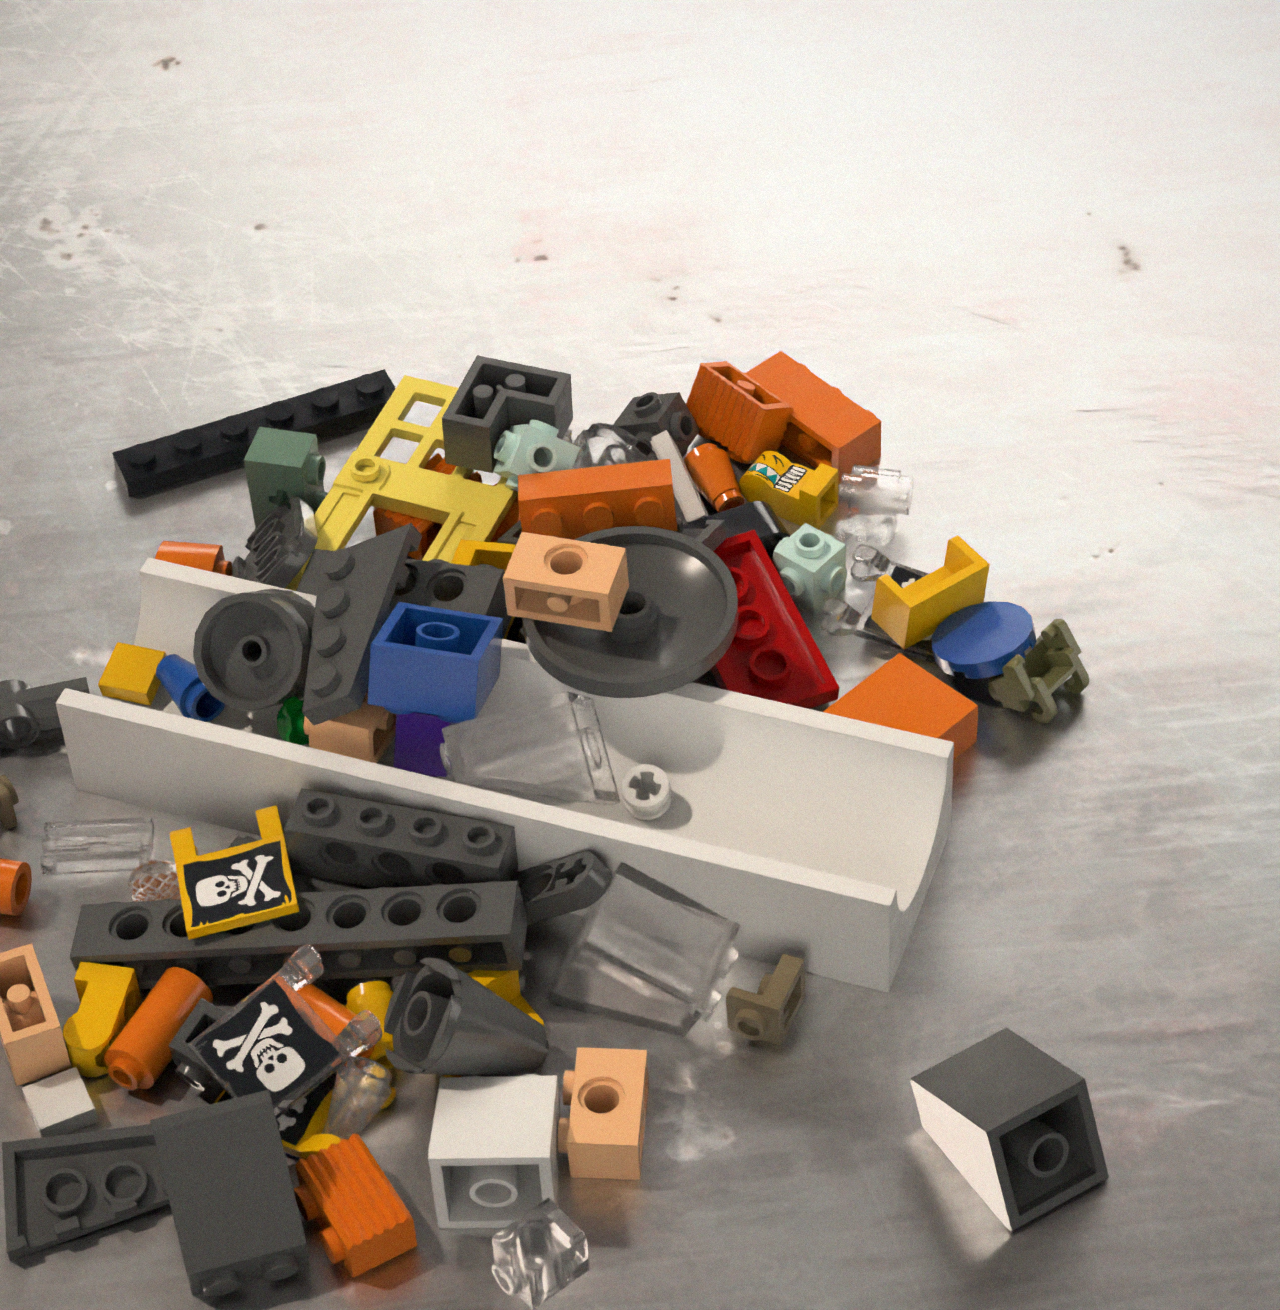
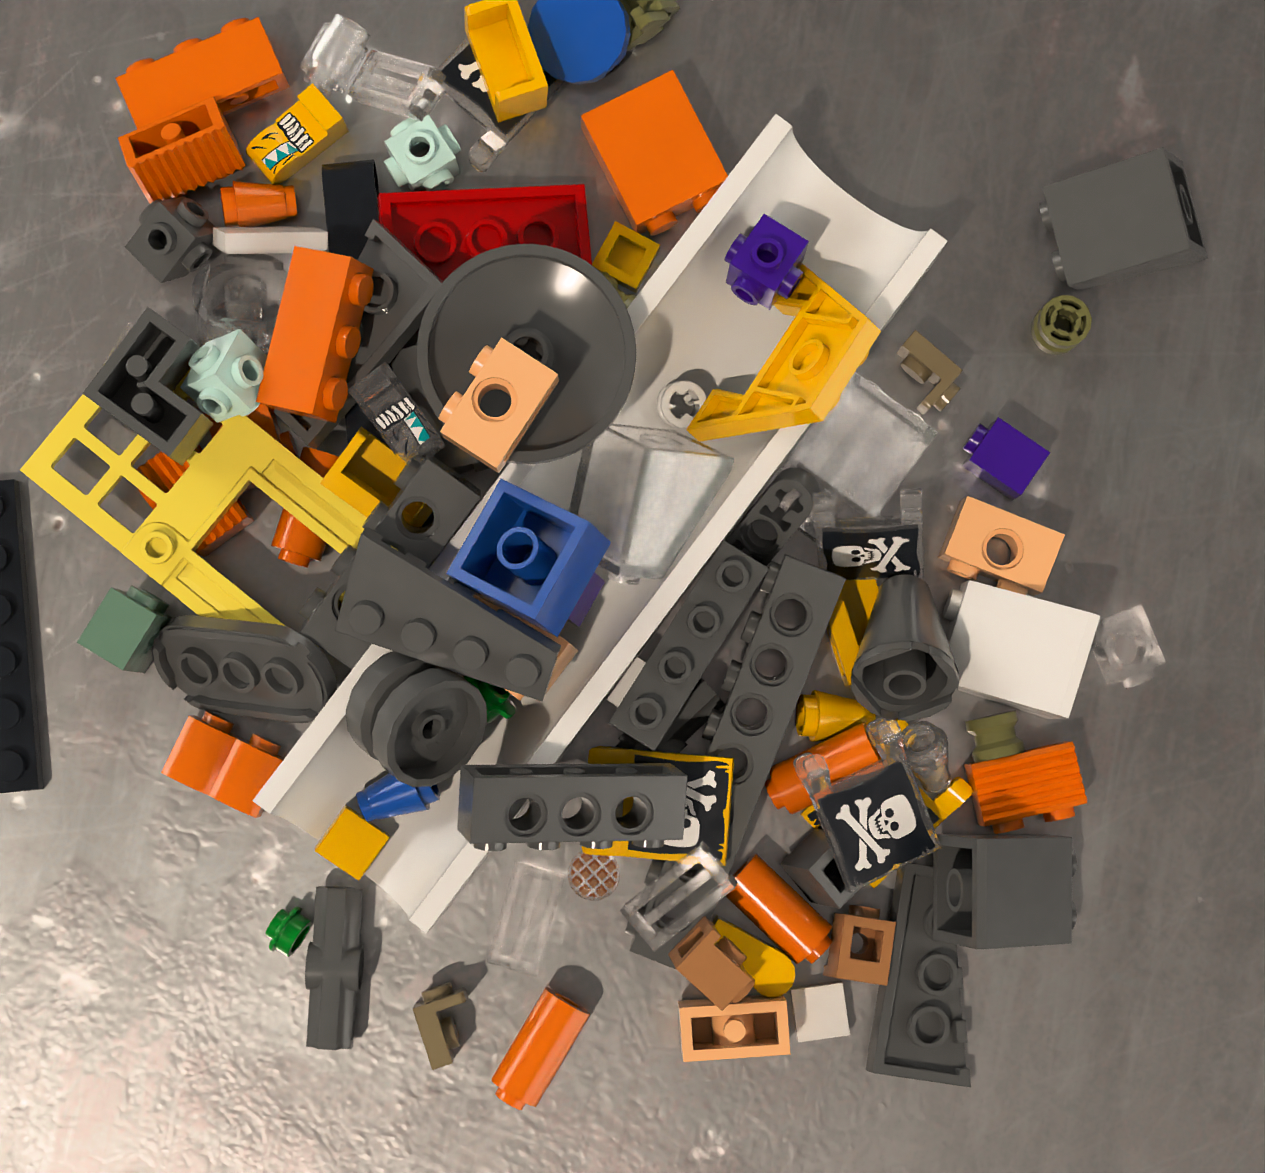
camera: 80 degrees left, 40 degrees up
none -> green plate [265,906,312,957]
none -> dark grey brick [457,763,688,851]
none -> clear tile [620,841,738,952]
none -> medium nougat brick [668,916,755,1011]
none -> yellow wing [686,263,881,442]
none -> dark purple brick [724,214,809,310]
none -> flag [813,488,924,580]
none -> medium nougat brick [823,905,896,986]
none -> dark purple brick [962,417,1050,501]
none -> olive wheel [965,710,1025,763]
none -> olive wheel [1031,295,1092,355]

